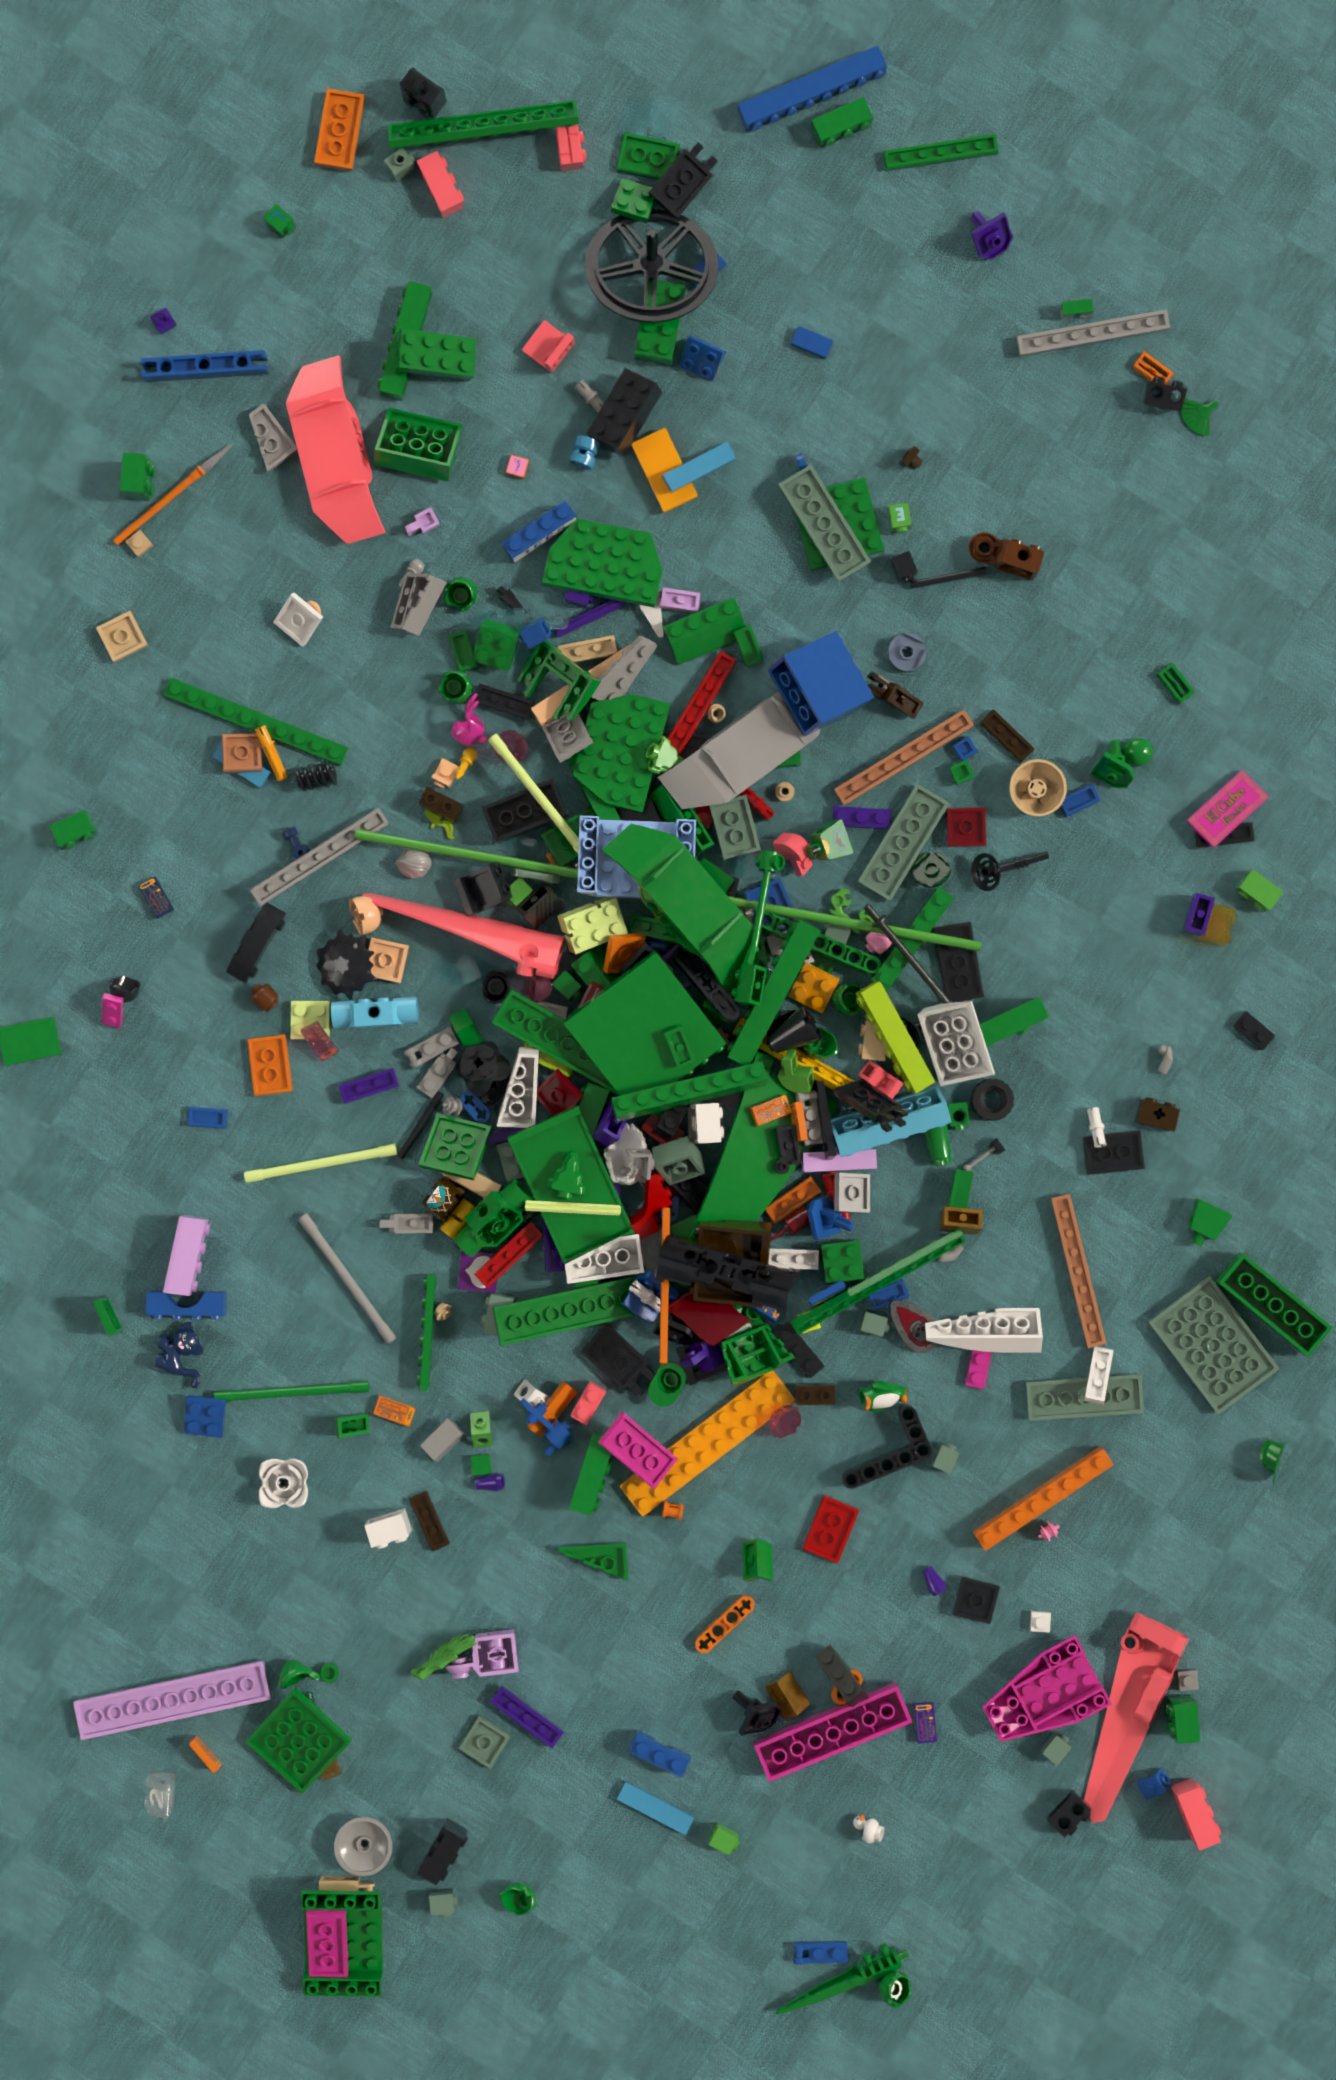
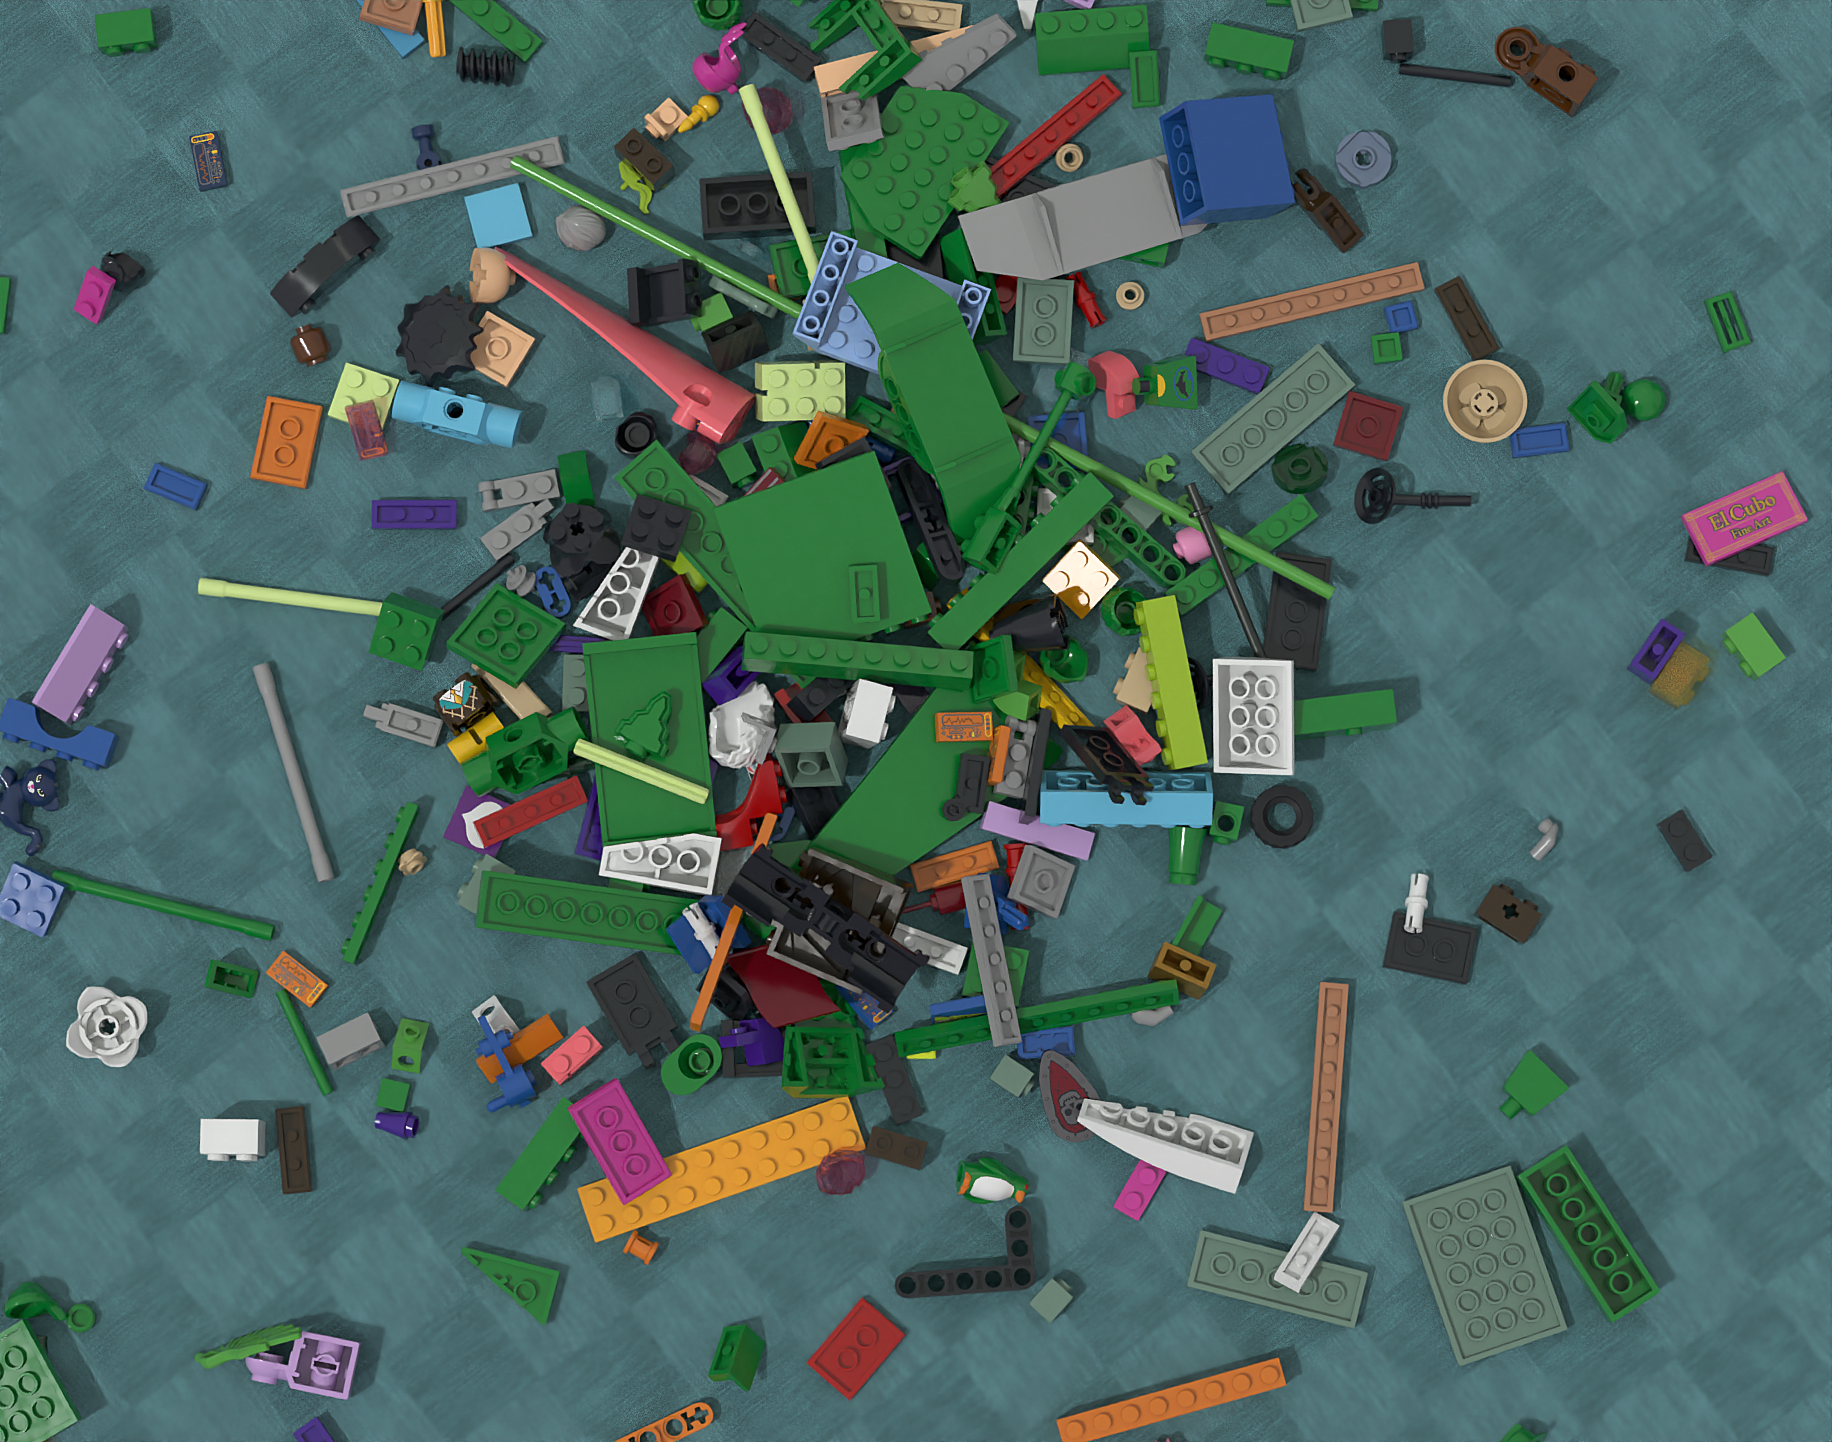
camera: 25 degrees right, 5 degrees down
hinge [963,1138,1005,1171] -> none
none -> green bar [275,989,334,1096]
none -> green brick [368,592,445,671]
none -> medium azure tile [464,183,533,249]
none -> black plate [621,494,692,562]
none -> light grey tile [961,874,1022,1047]
none -> green tile [968,635,1018,703]
none -> green brick [1203,22,1294,81]

